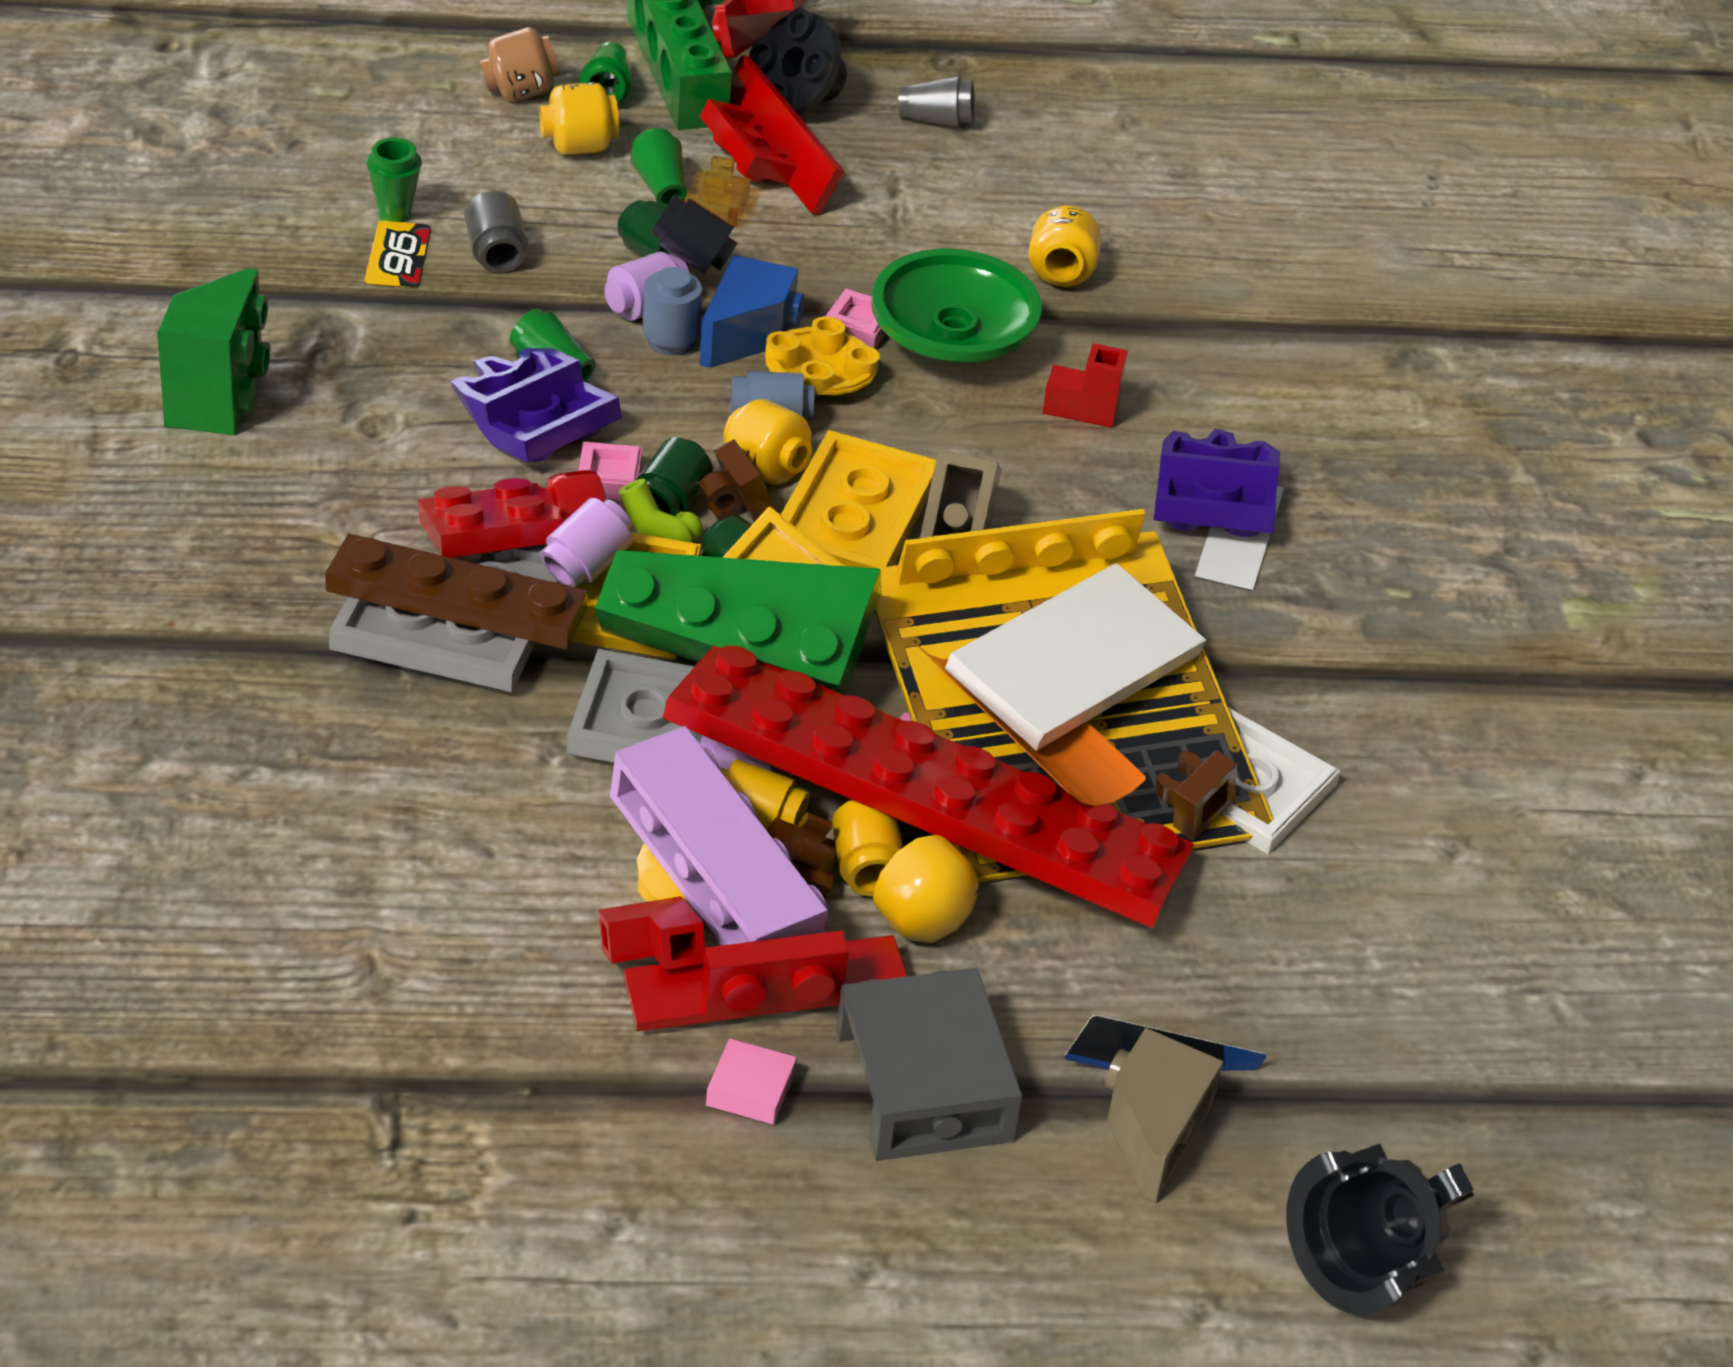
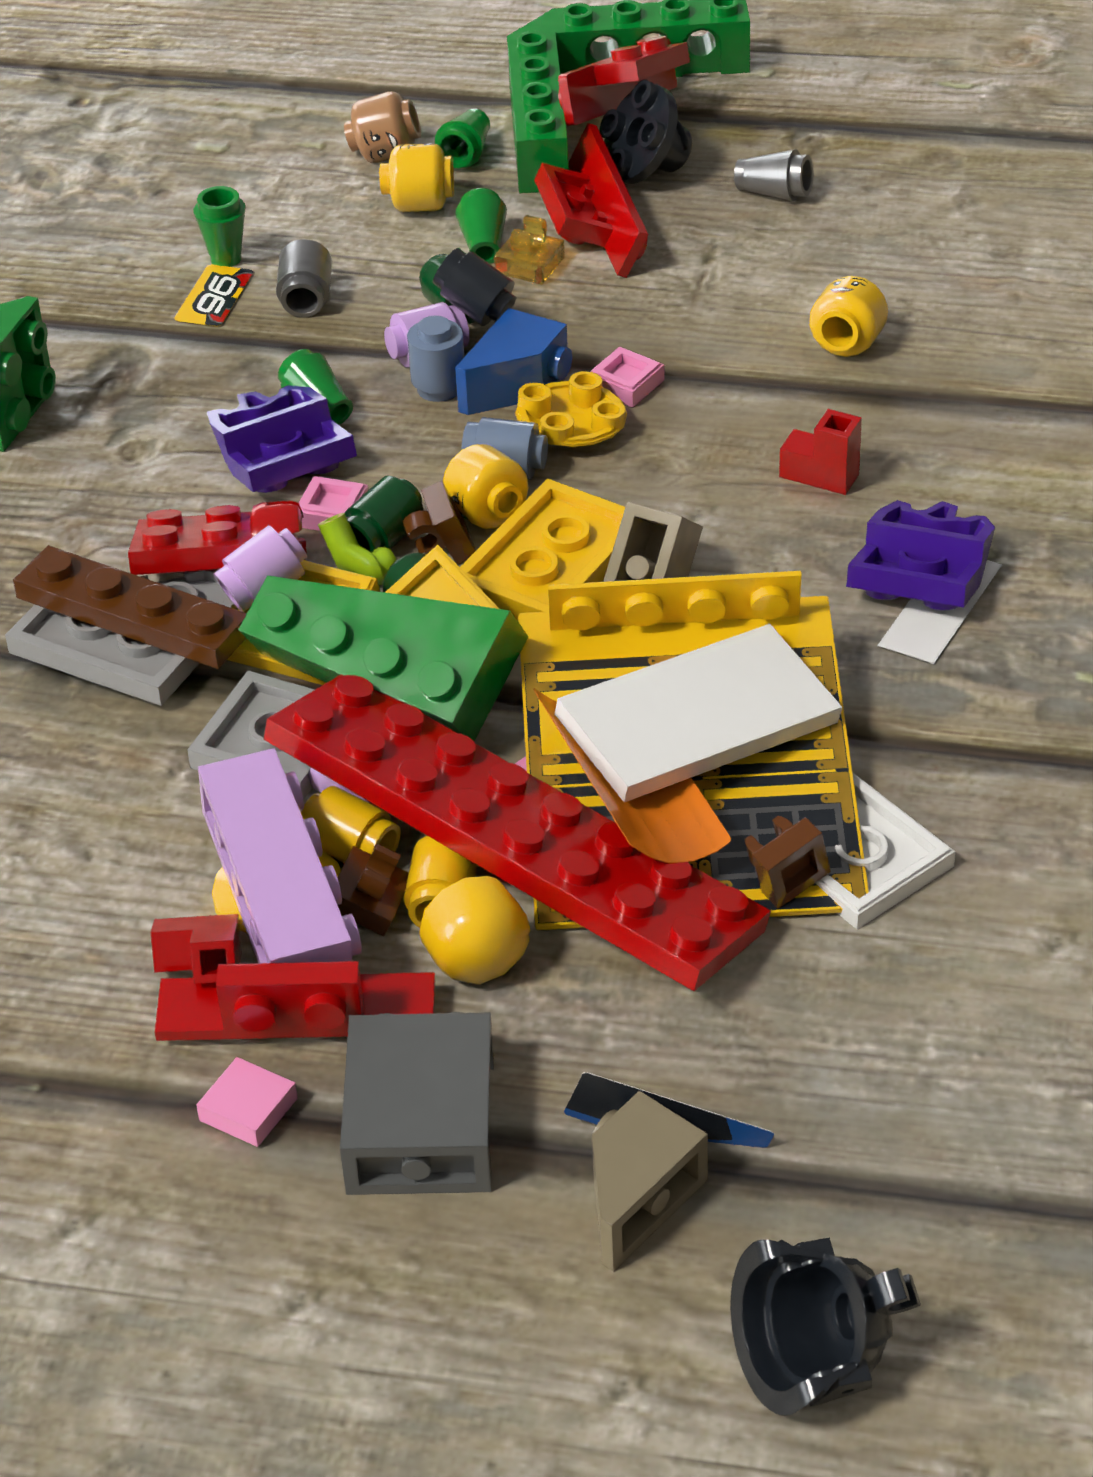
camera: 20 degrees right, 0 degrees up
green dish [871,249,1042,364] -> none

